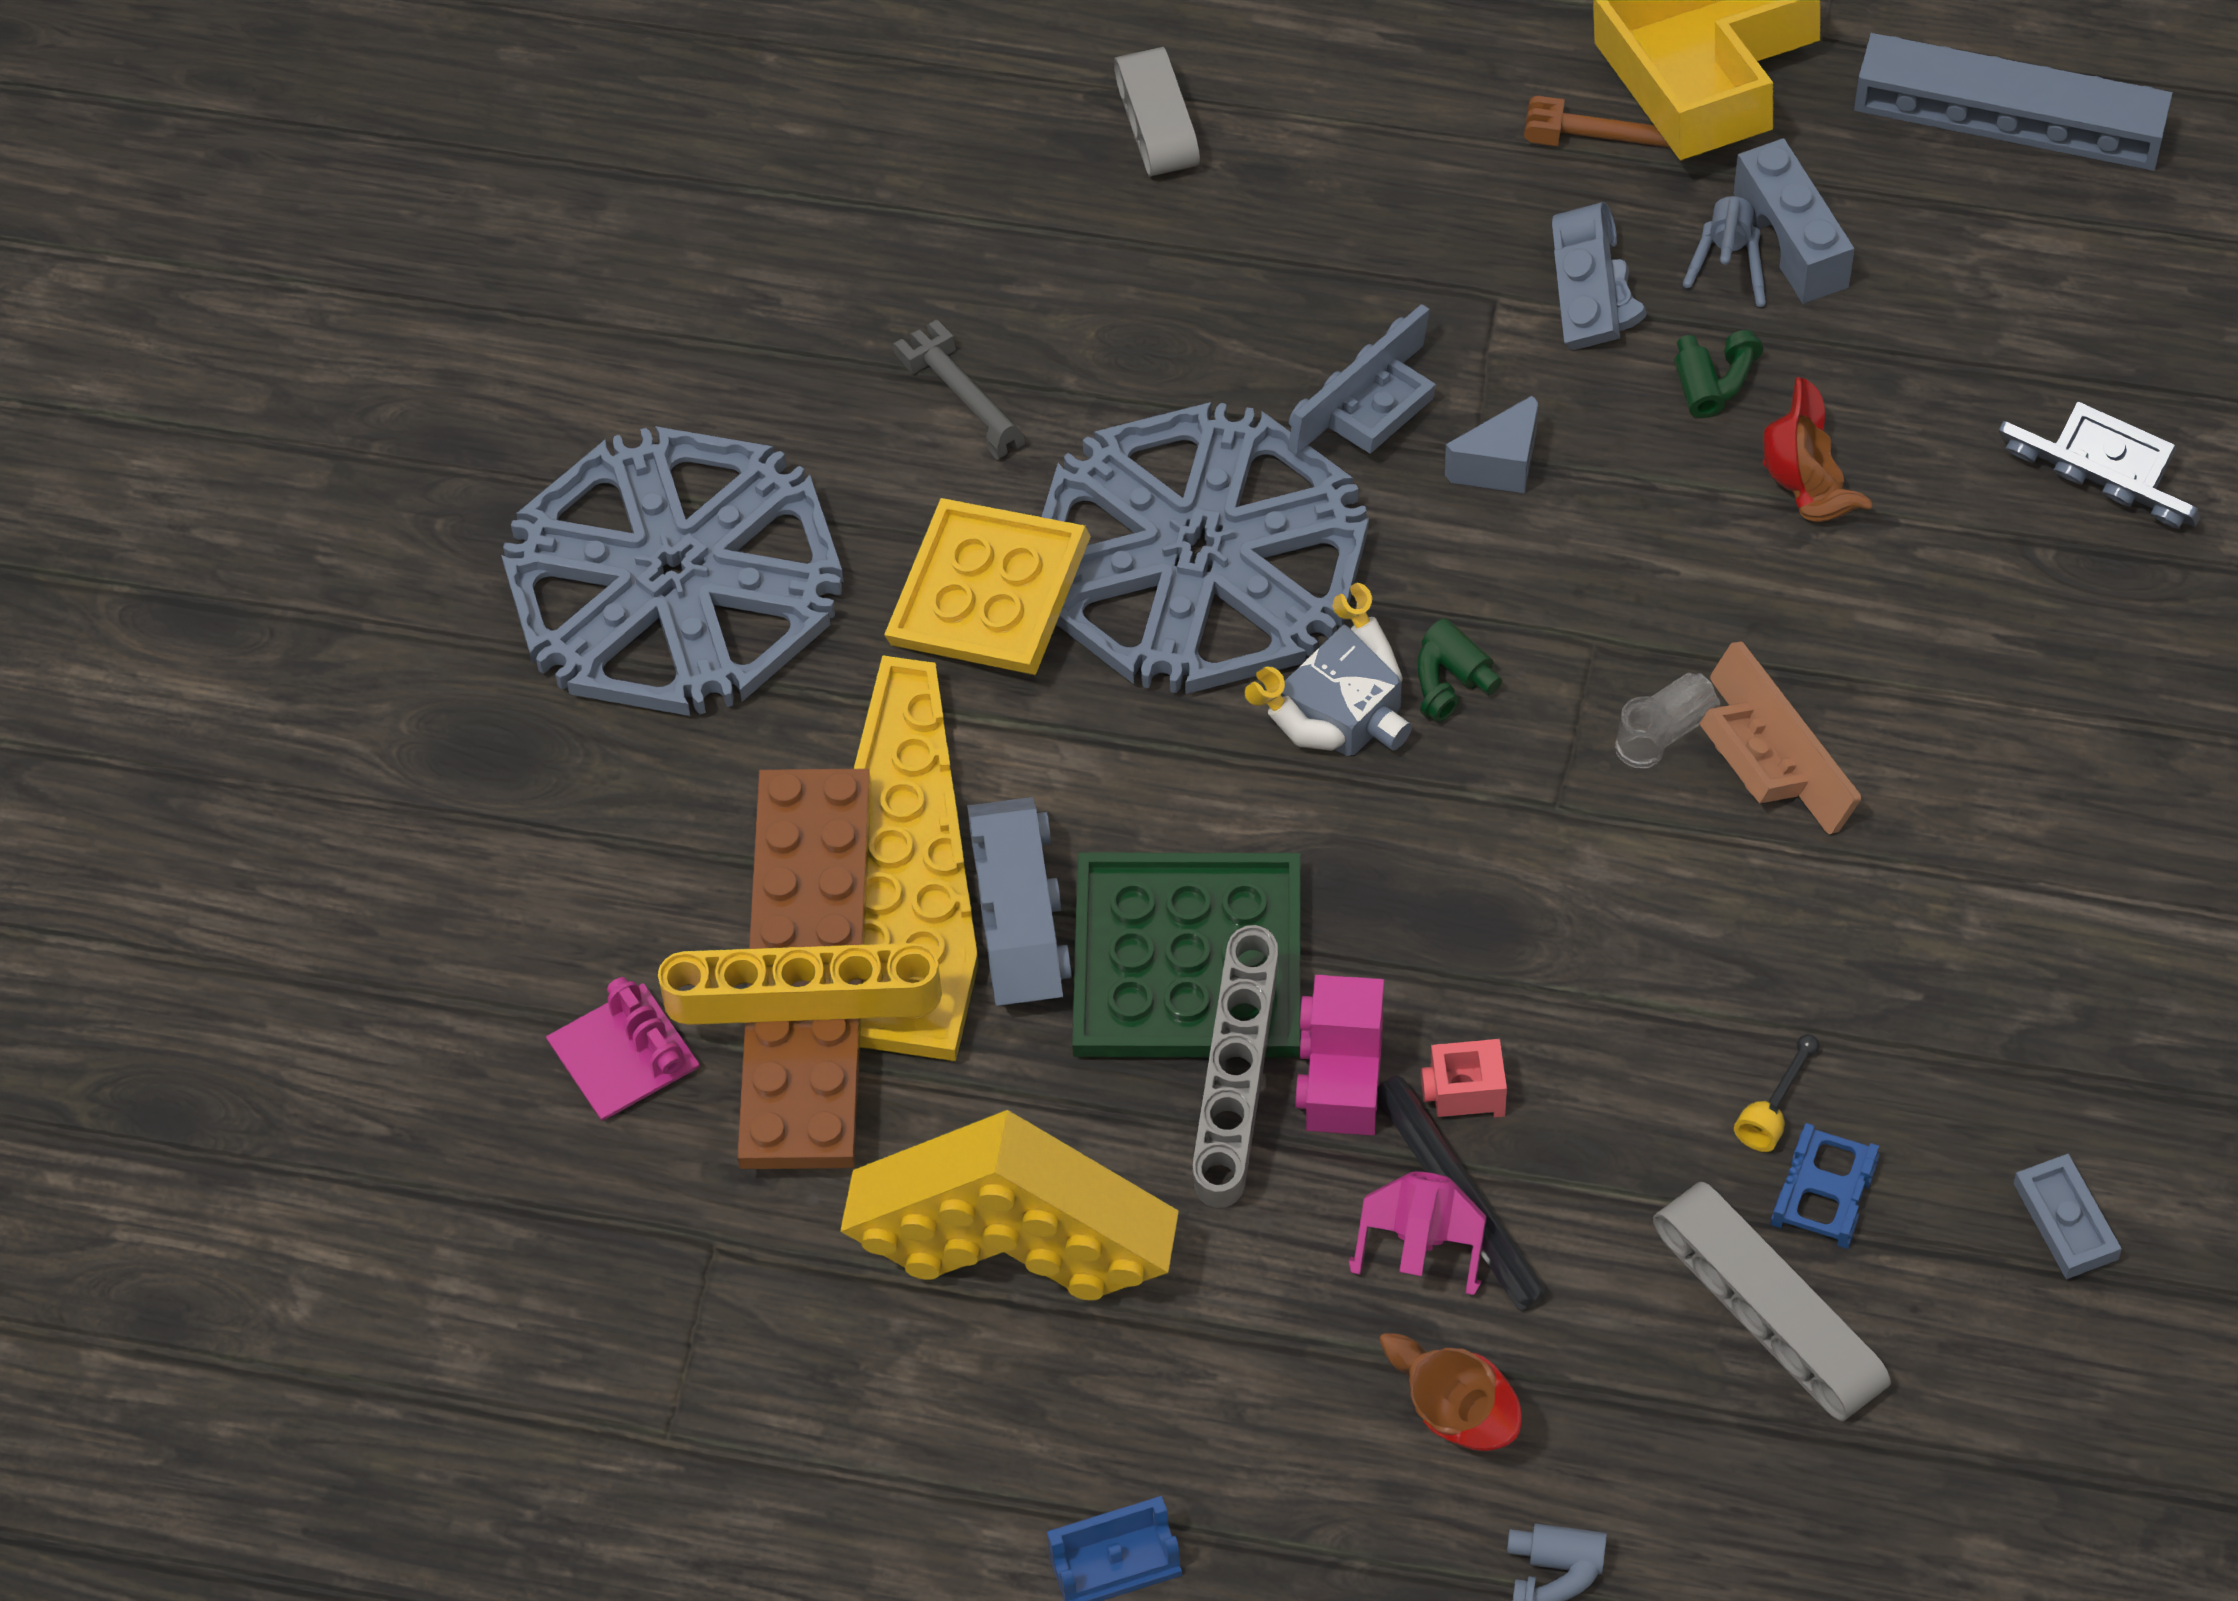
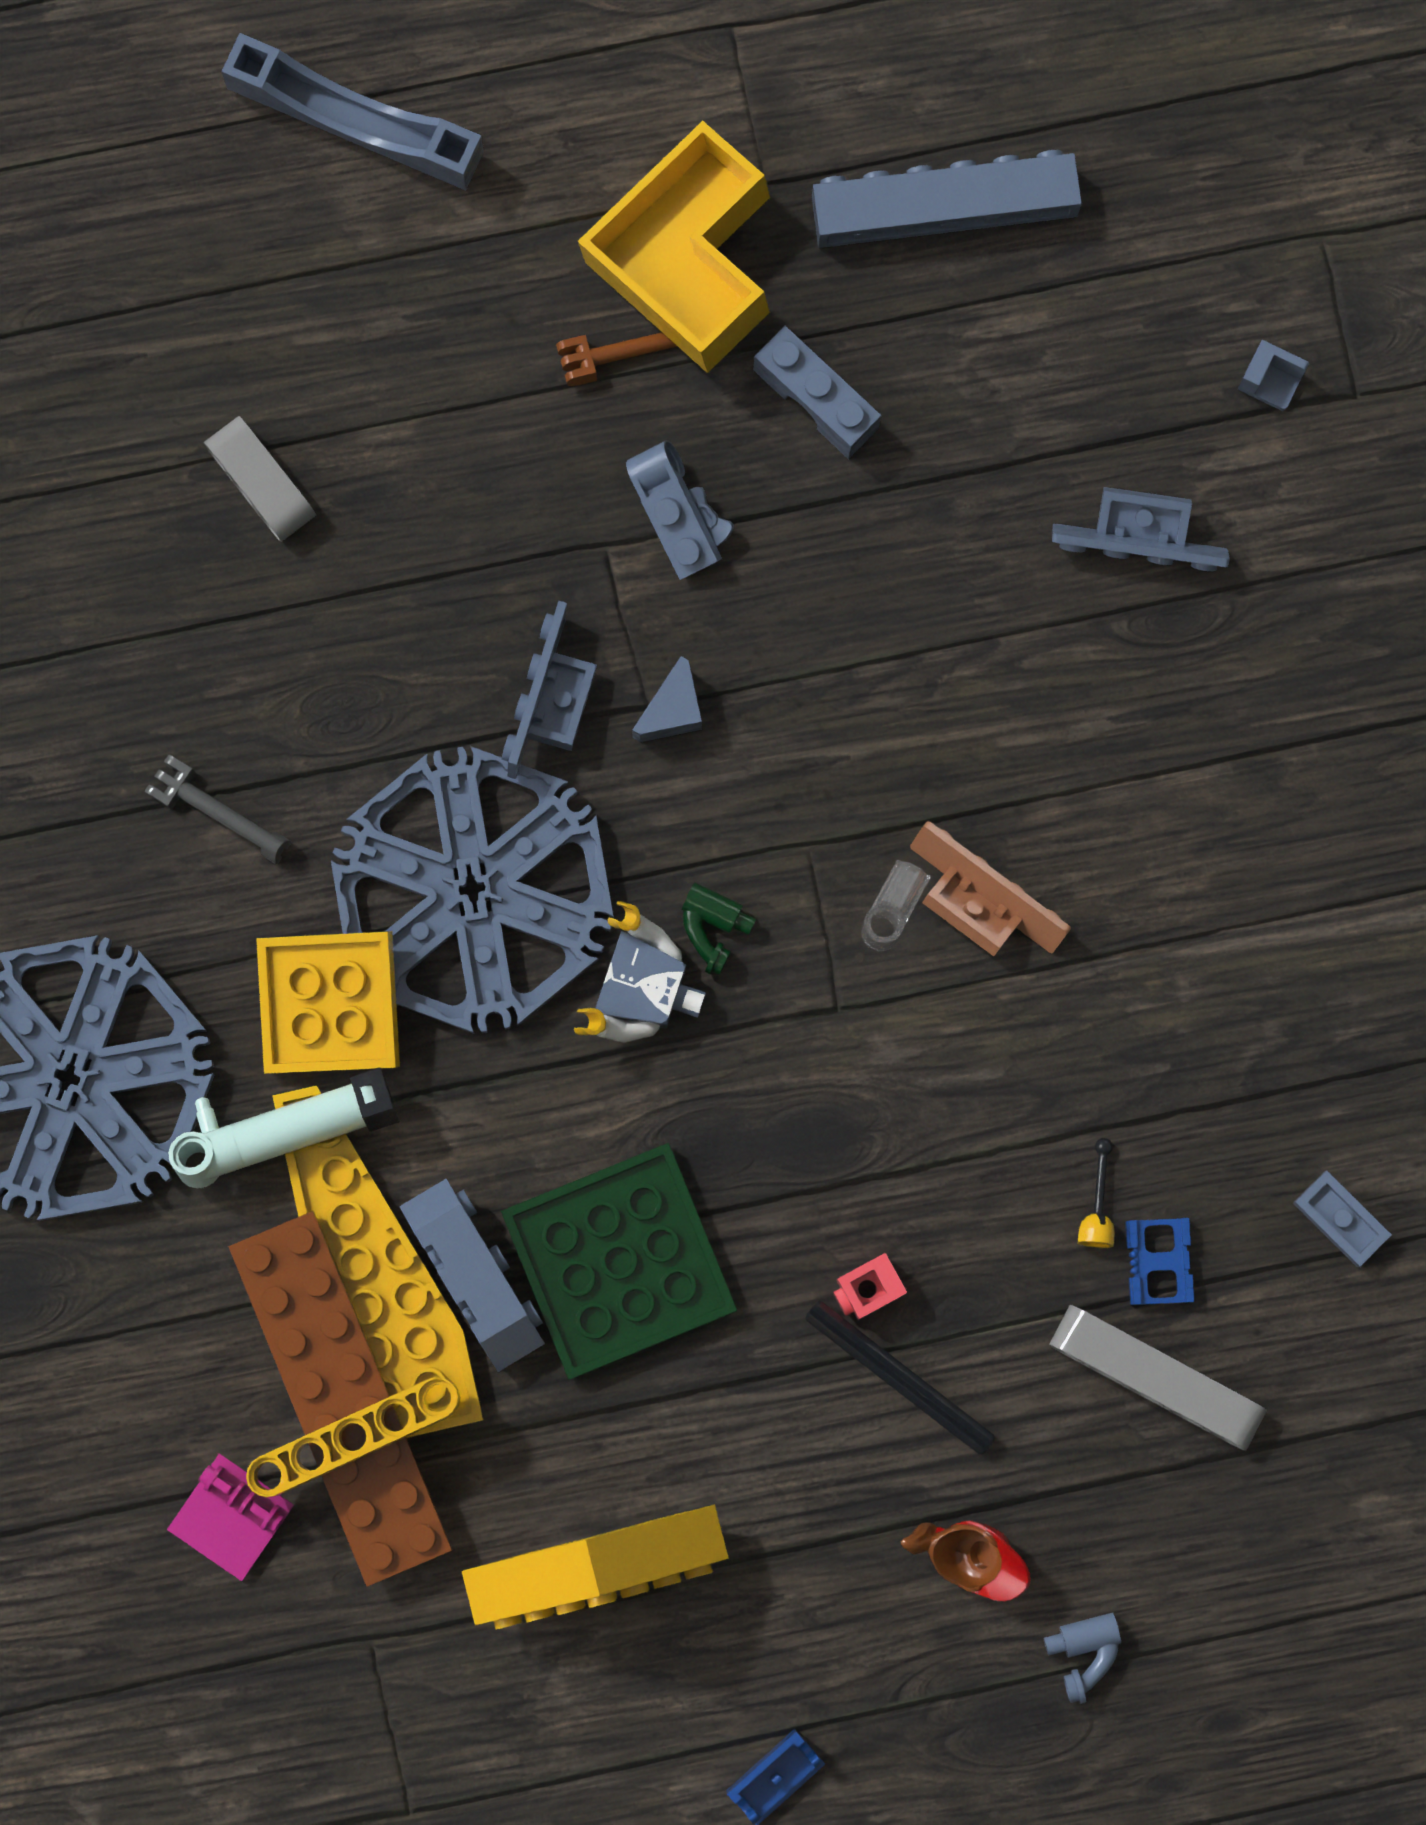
camera: 30 degrees left, 25 degrees up
light grey beam [1193,925,1278,1208] -> none
dark pink brick [1296,975,1384,1136] -> none
dark pink piece [1349,1172,1487,1295] -> none
dark green plant [1674,330,1764,418] -> none
sand blue plant [1683,196,1766,308] -> none
hair [1763,377,1872,522] -> none
none -> light aqua piece [168,1068,400,1188]

